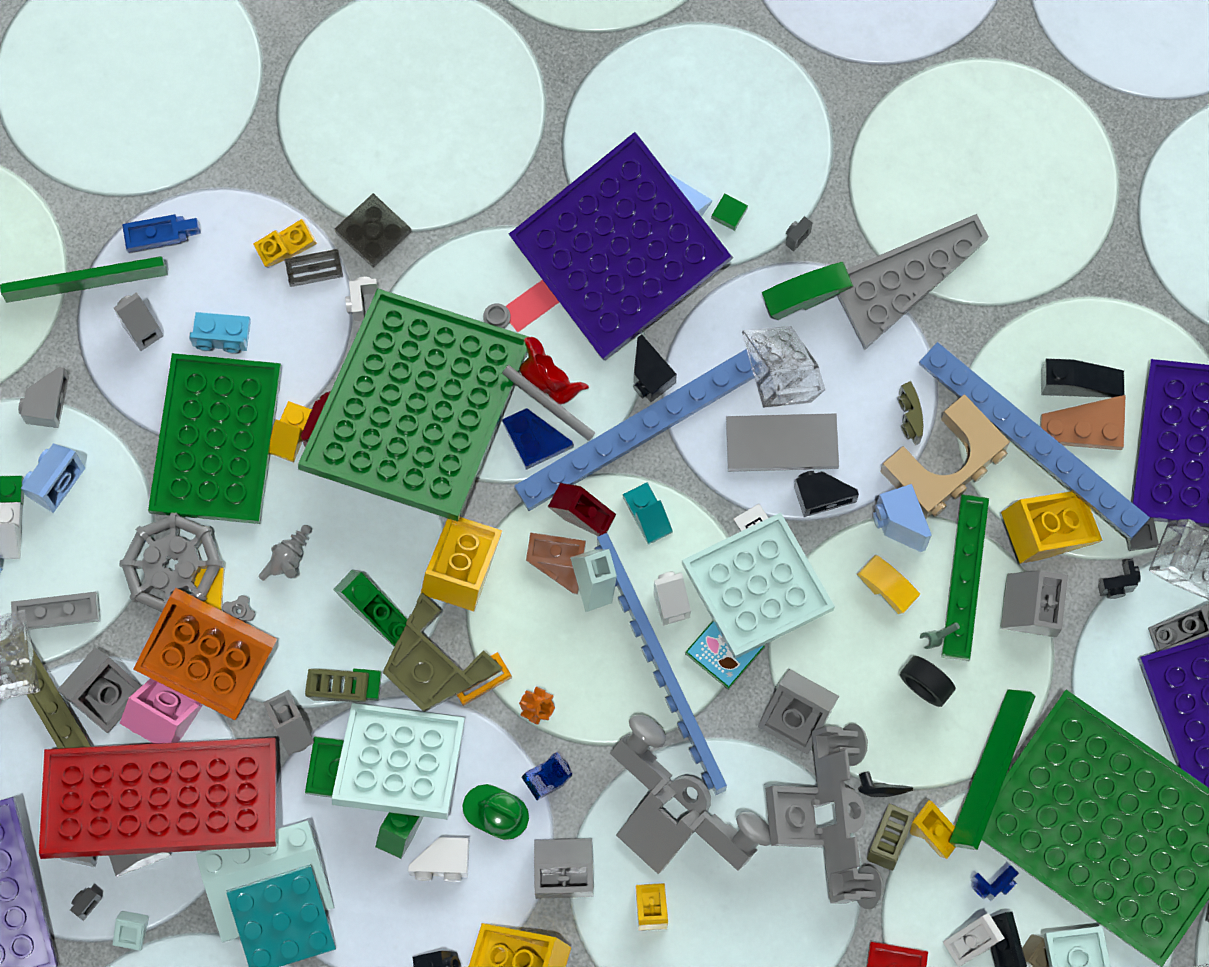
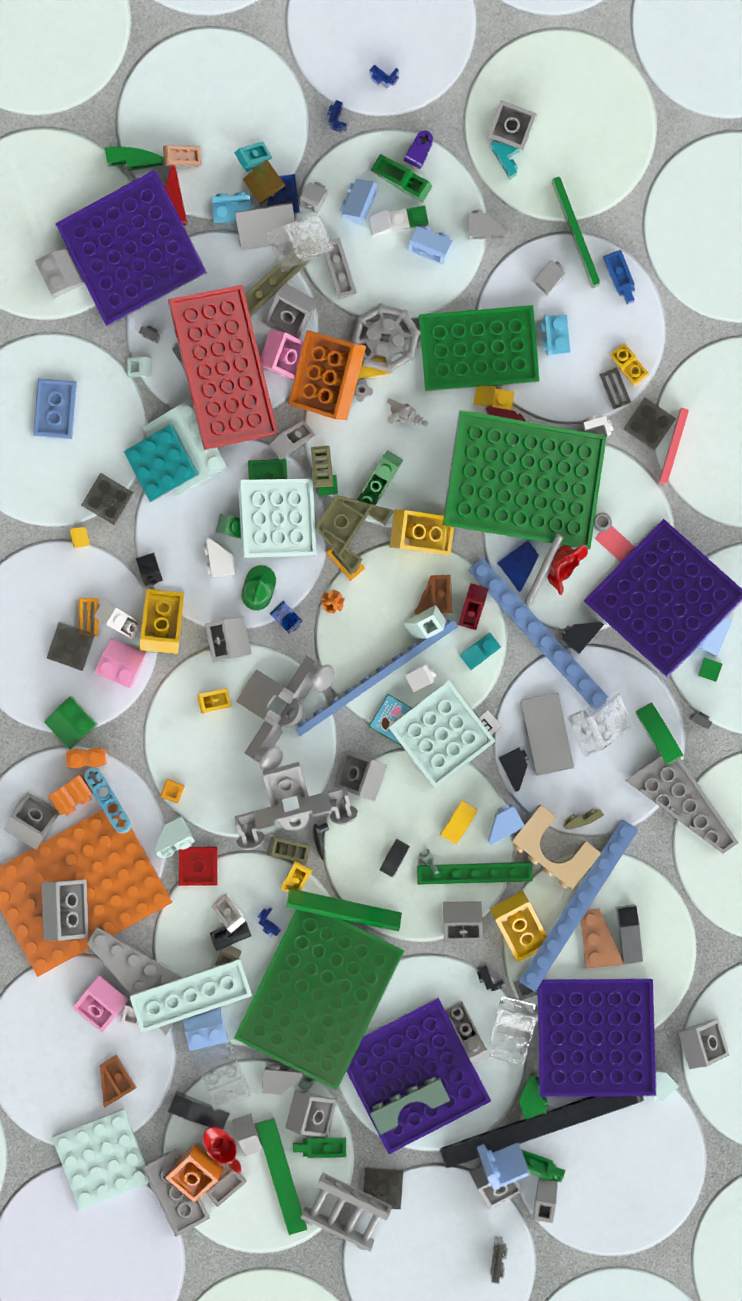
camera: 80 degrees right, 15 degrees up
none -> coral tile [658,408,689,485]

